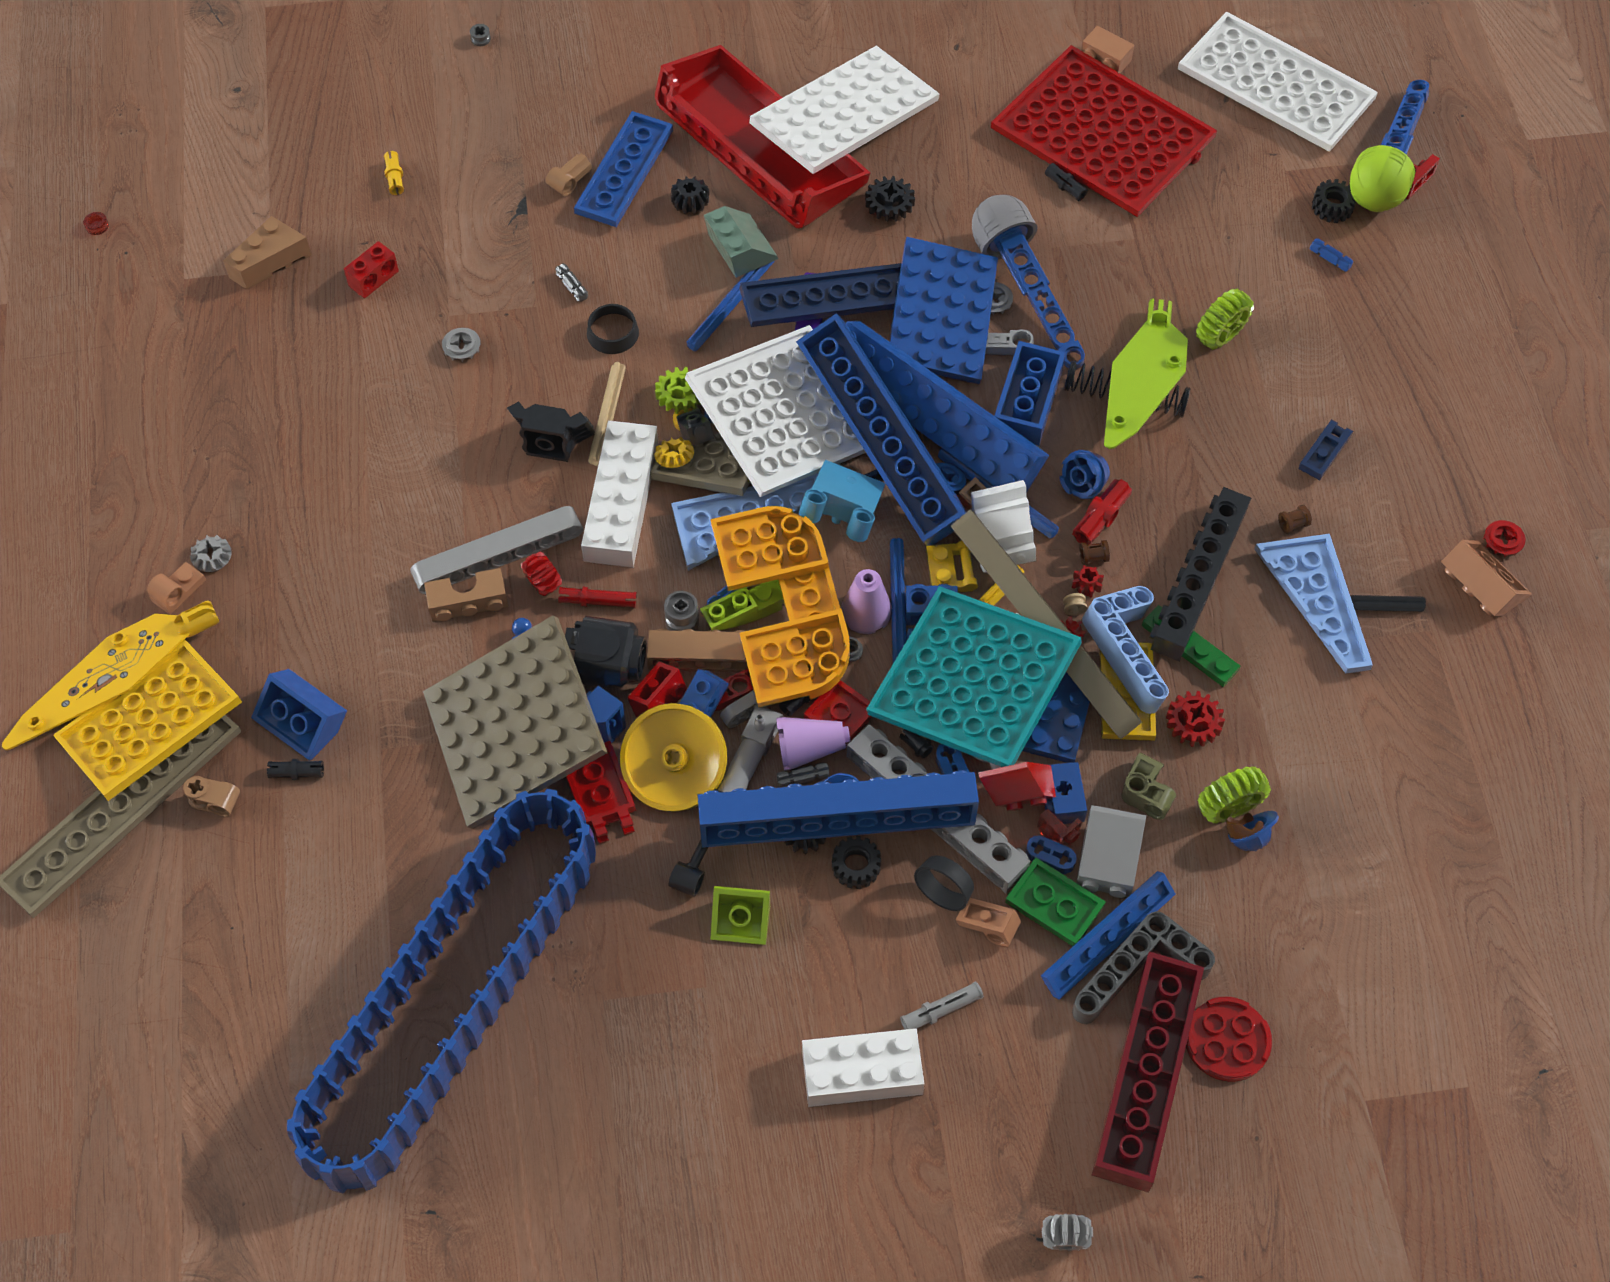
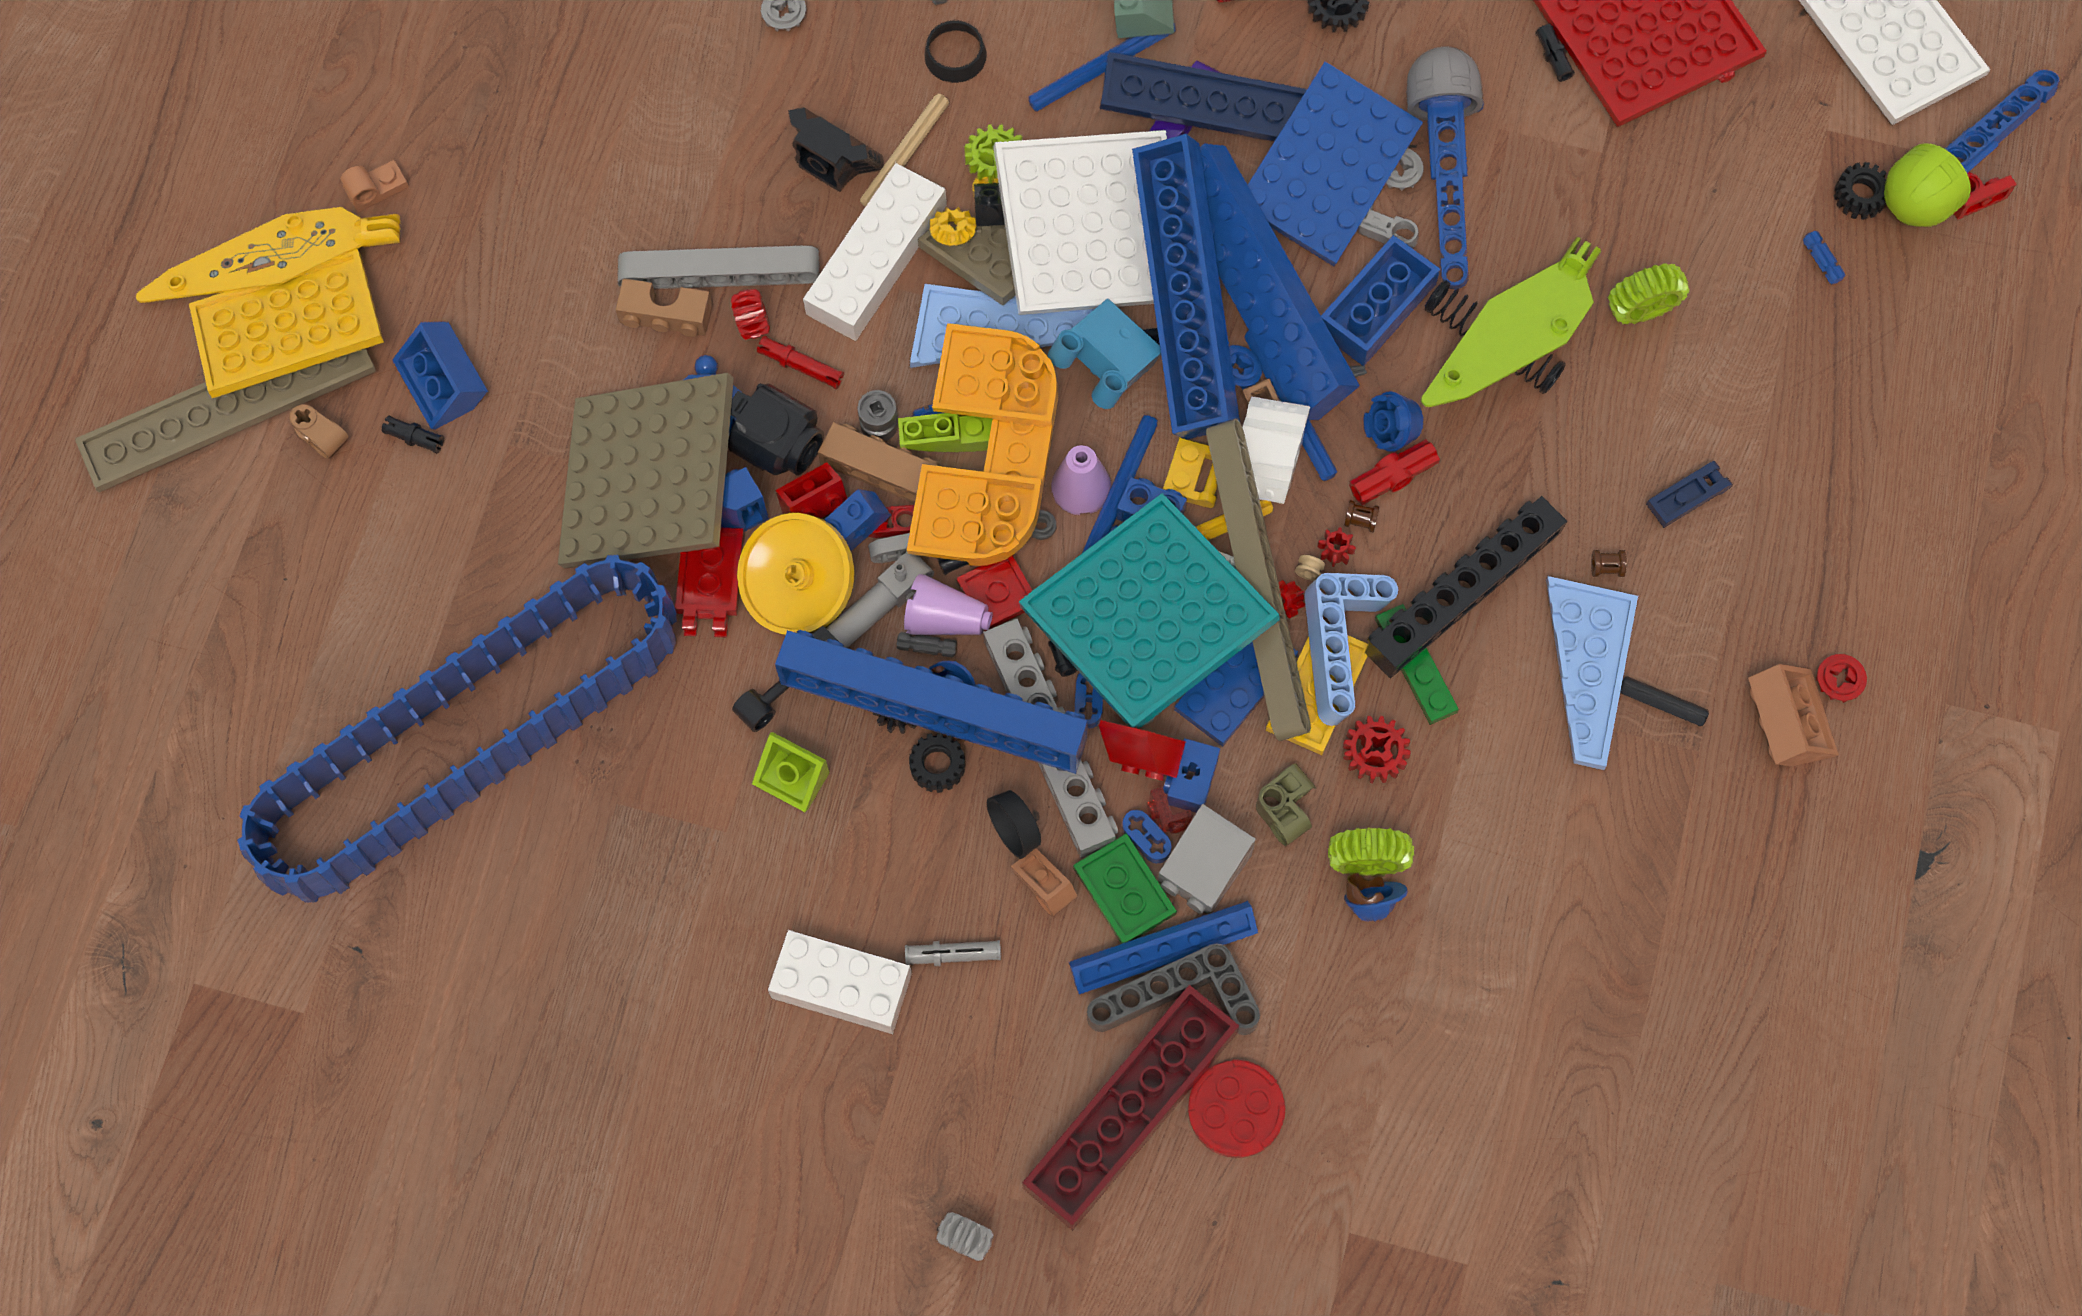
camera: 25 degrees right, 10 degrees up
light grey gear [190,535,232,572] -> none

